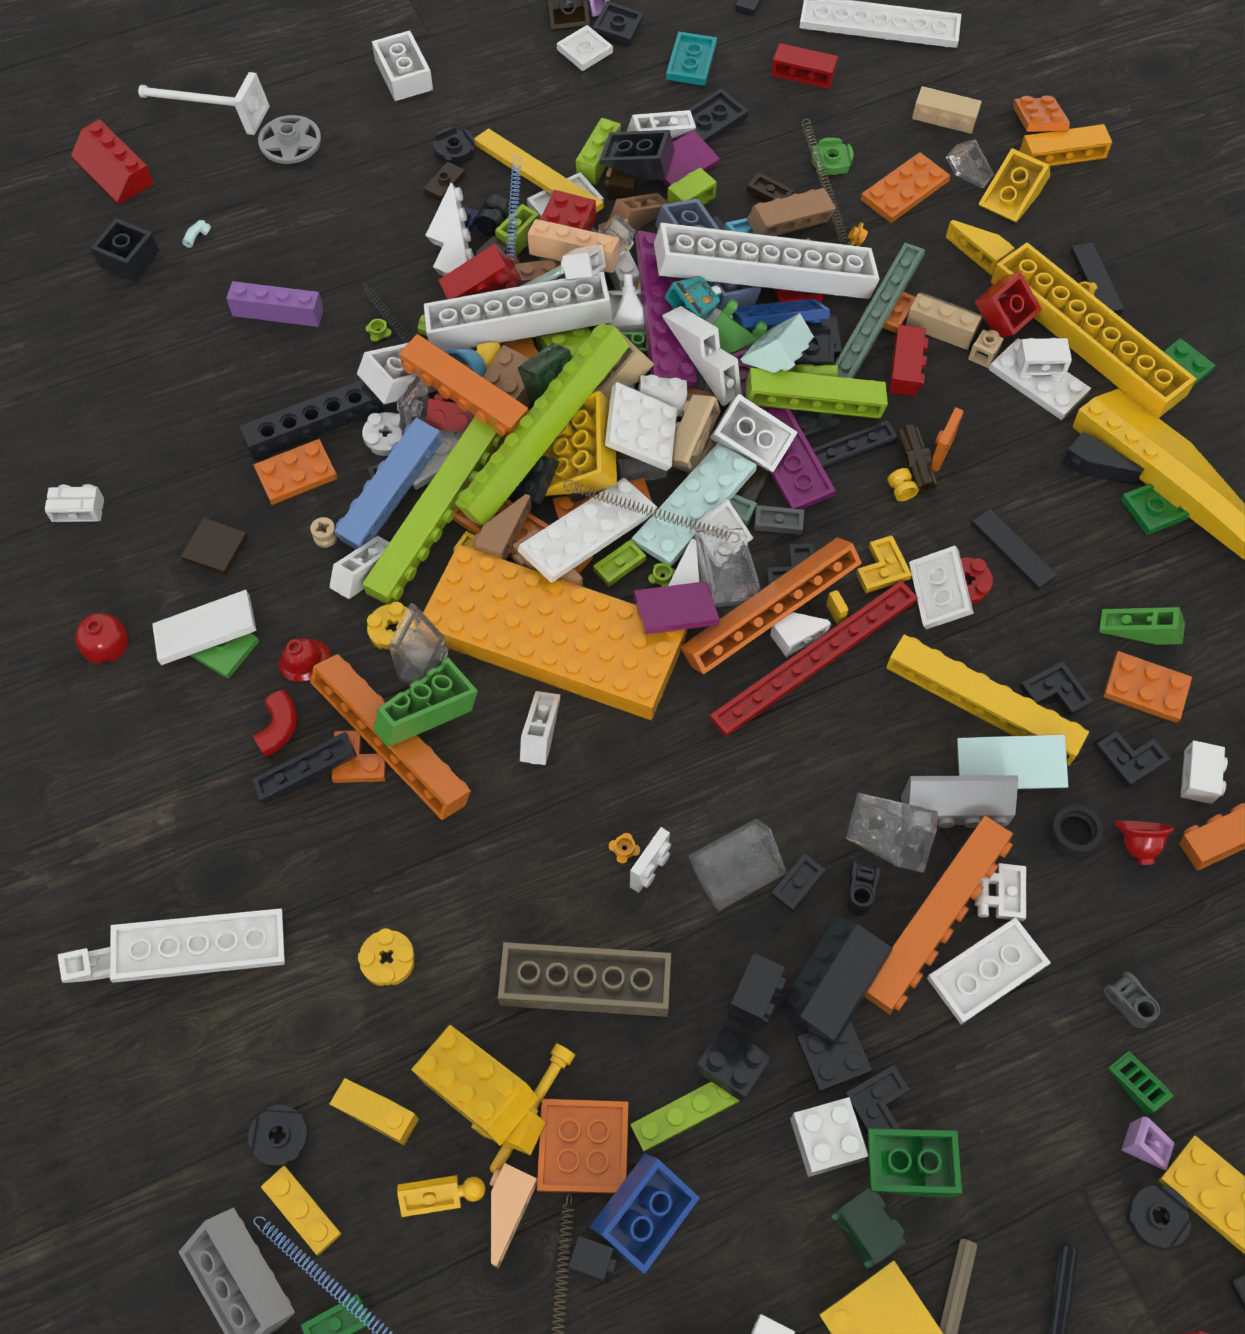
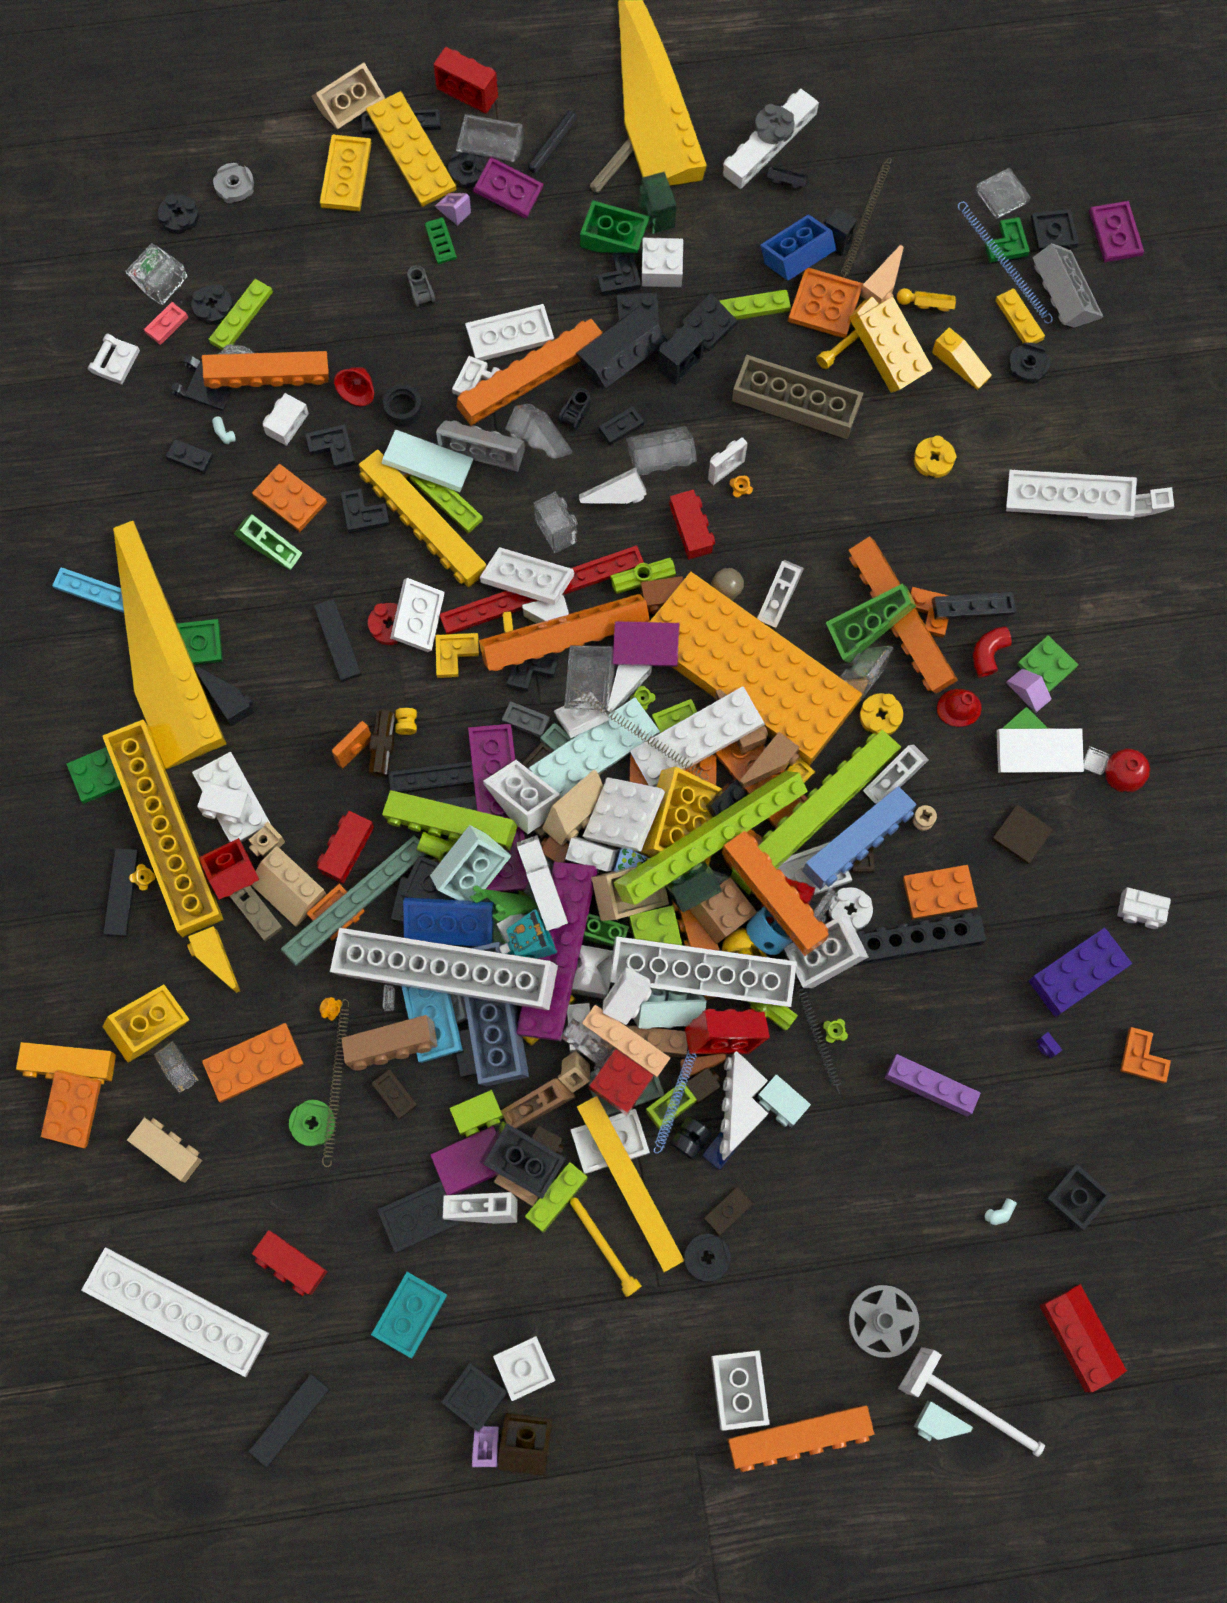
camera: 165 degrees left, 10 degrees up
none -> dark tan plate [230,886,283,942]
none -> lime plate [410,475,483,534]
none -> clear slope [456,114,524,162]
none -> magenta tile [473,157,544,219]
none -> white plate [480,547,574,605]
none -> clear brick [533,491,578,553]
none -> yellow piece [570,1198,642,1297]
none -> white slope [579,468,646,503]
none -> lime piece [610,558,676,594]
none -> dark orange slope [641,576,683,614]
none -> red brick [669,490,715,560]
none -> dark tan hair [711,568,744,601]
none -> orange brick [727,1405,875,1472]
none -> light aqua brick [757,1074,811,1128]
none -> light aqua slope [914,1401,973,1441]
none -> lavender slope [1006,668,1051,713]
none -> bright green plate [1017,636,1078,692]
none -> dark purple brick [1029,928,1132,1017]
none -> dark purple plate [1037,1032,1062,1059]
none -> clear tile [1083,746,1110,775]
none -> orange plate [1120,1027,1171,1083]

